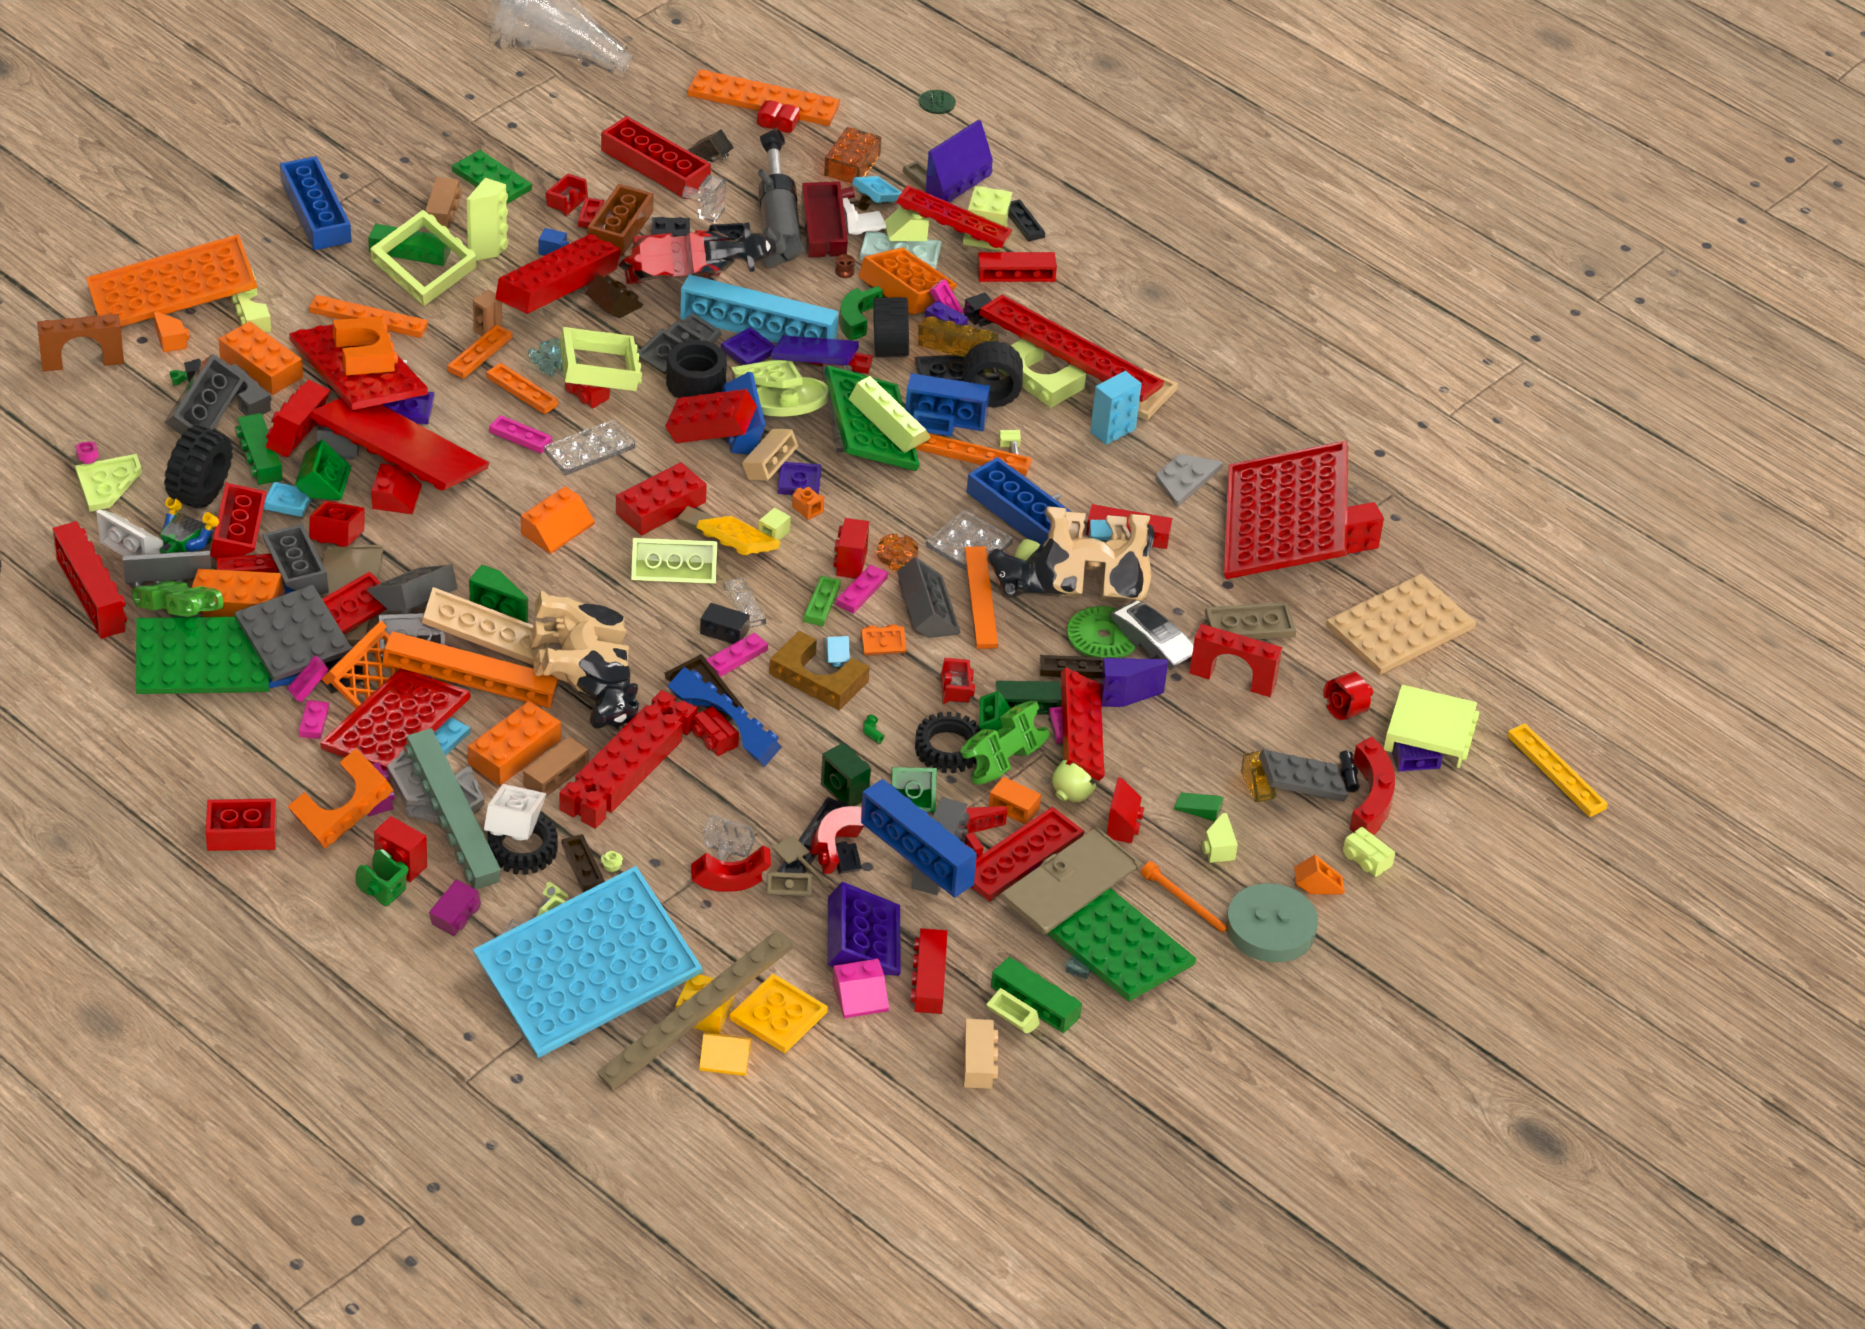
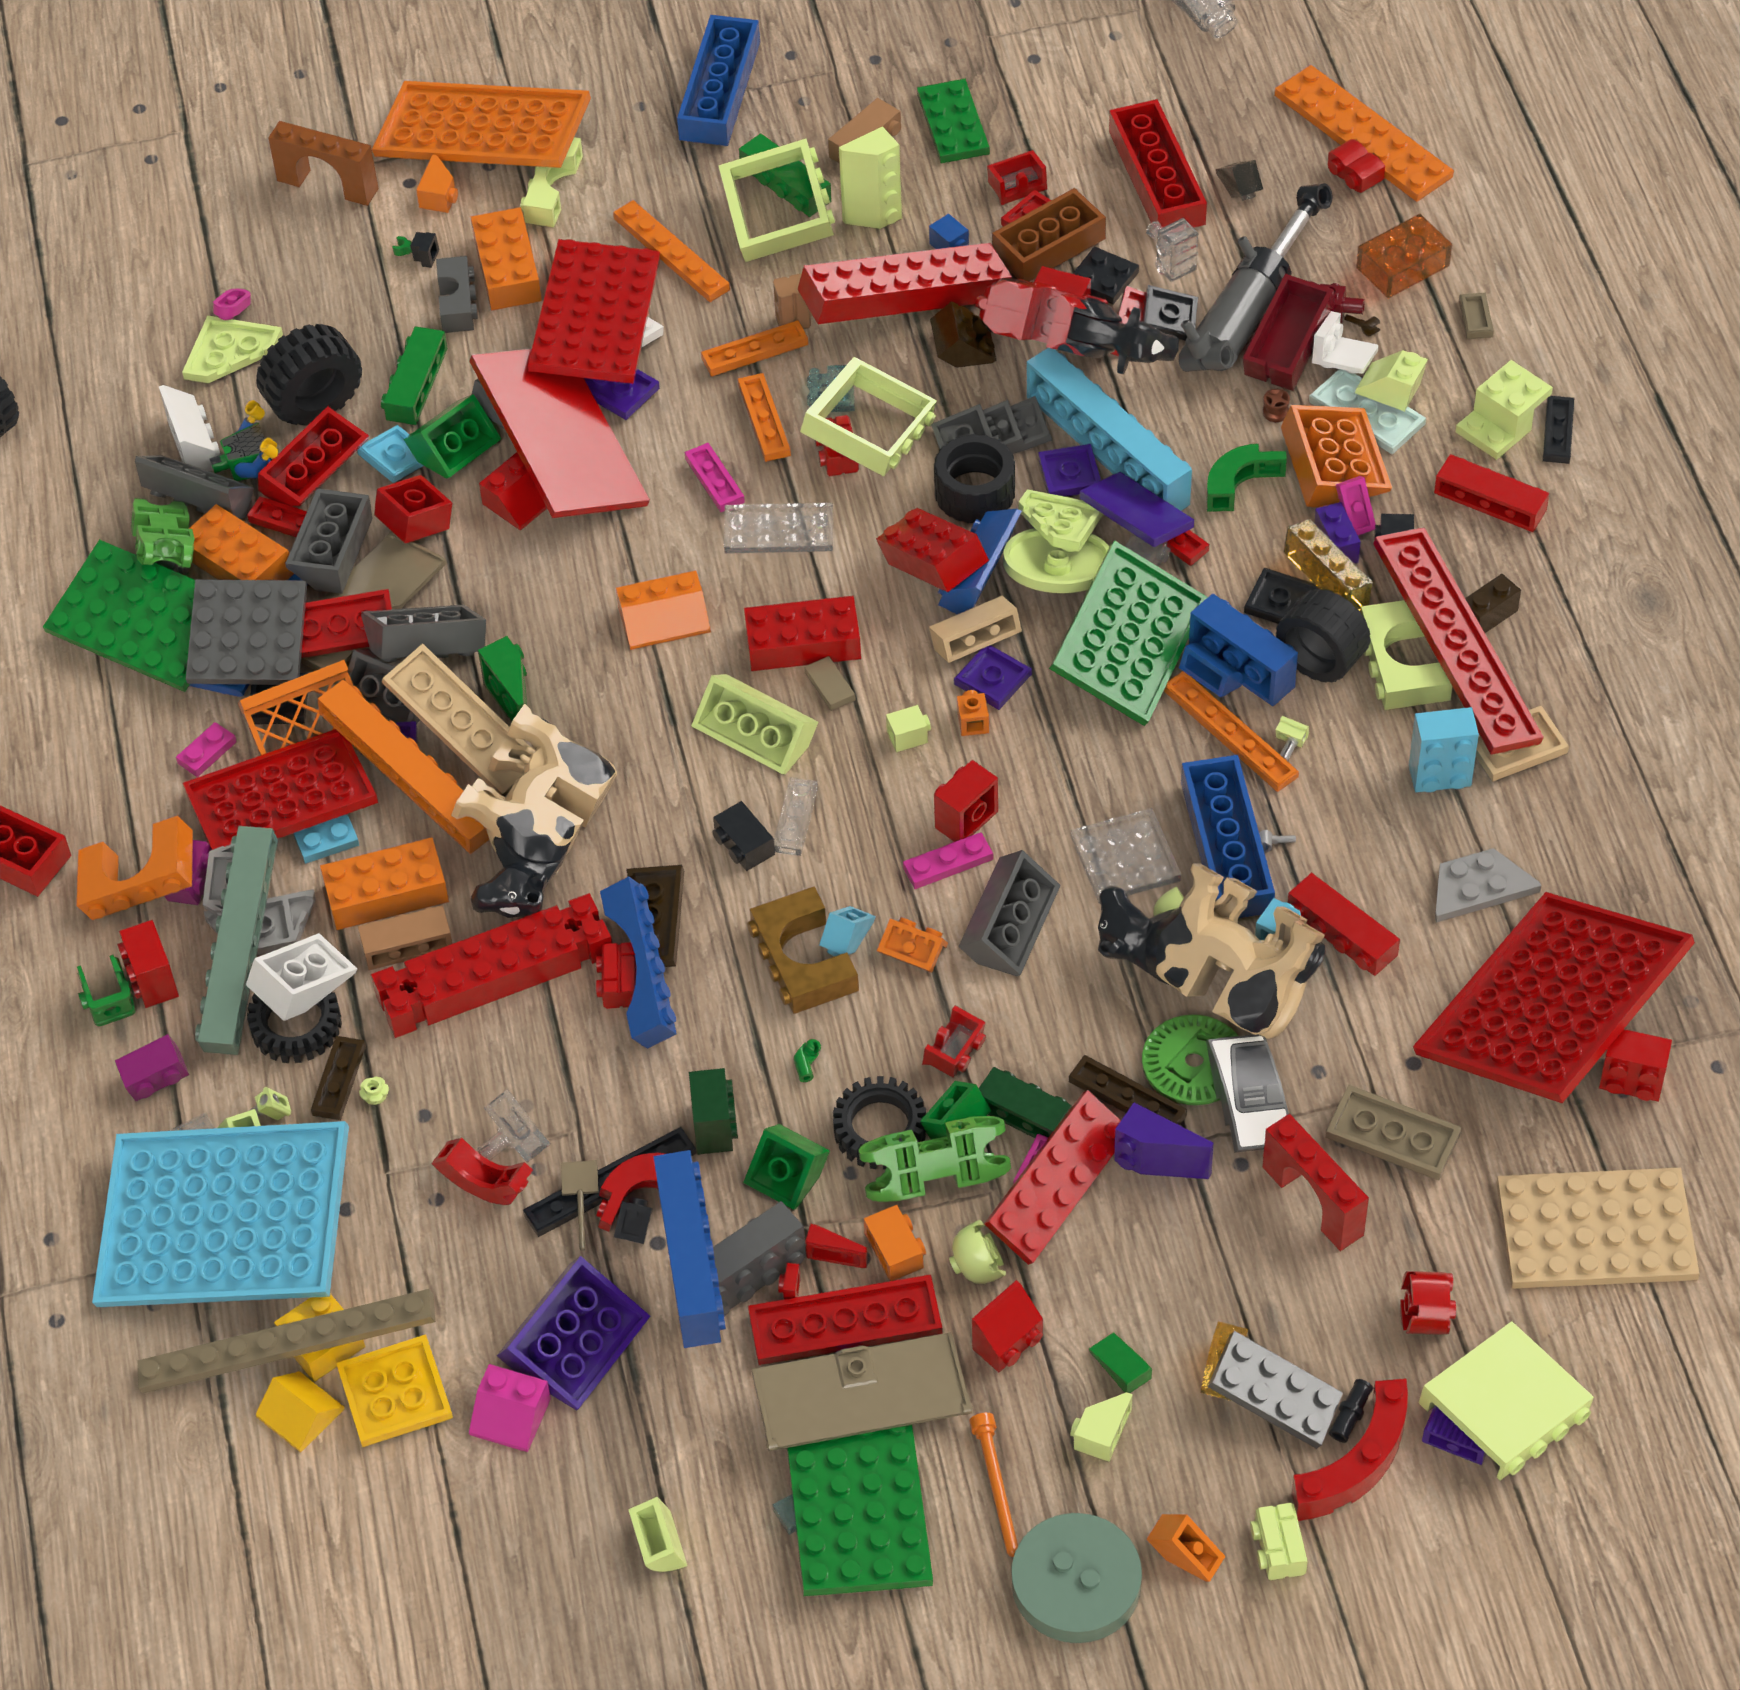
camera: 40 degrees right, 10 degrees up
red brick [52,521,127,639] -> none
dark grey slope [164,354,245,435] -> none
red brick [266,379,330,458] -> none
dark pink plate [287,656,329,702] -> none
orange arch [333,316,398,375] -> none
yellow plate [696,516,781,555] -> none
dark pink plate [706,632,768,677] -> none
dark tan slope [766,872,812,897] -> none
bright green tile [803,575,841,626] -> none
yellowish green slope [849,376,931,453] -> none
medium azure plate [852,176,902,203] -> none
black tyre [873,297,909,357] -> none
clear orange plate [877,534,918,570] -> none
red plate [896,185,1012,248] -> none
red brick [910,928,948,1014] -> none
clear green piece [919,90,956,114] -> none
dark purple slope [925,119,993,202] -> none
orange tile [964,546,998,649] -> none
tan brick [964,1019,998,1089] -> none
green brick [991,957,1082,1034] -> none
yellow plate [1507,723,1608,818] -> none
none -> dark brown brick [1465,574,1521,633]

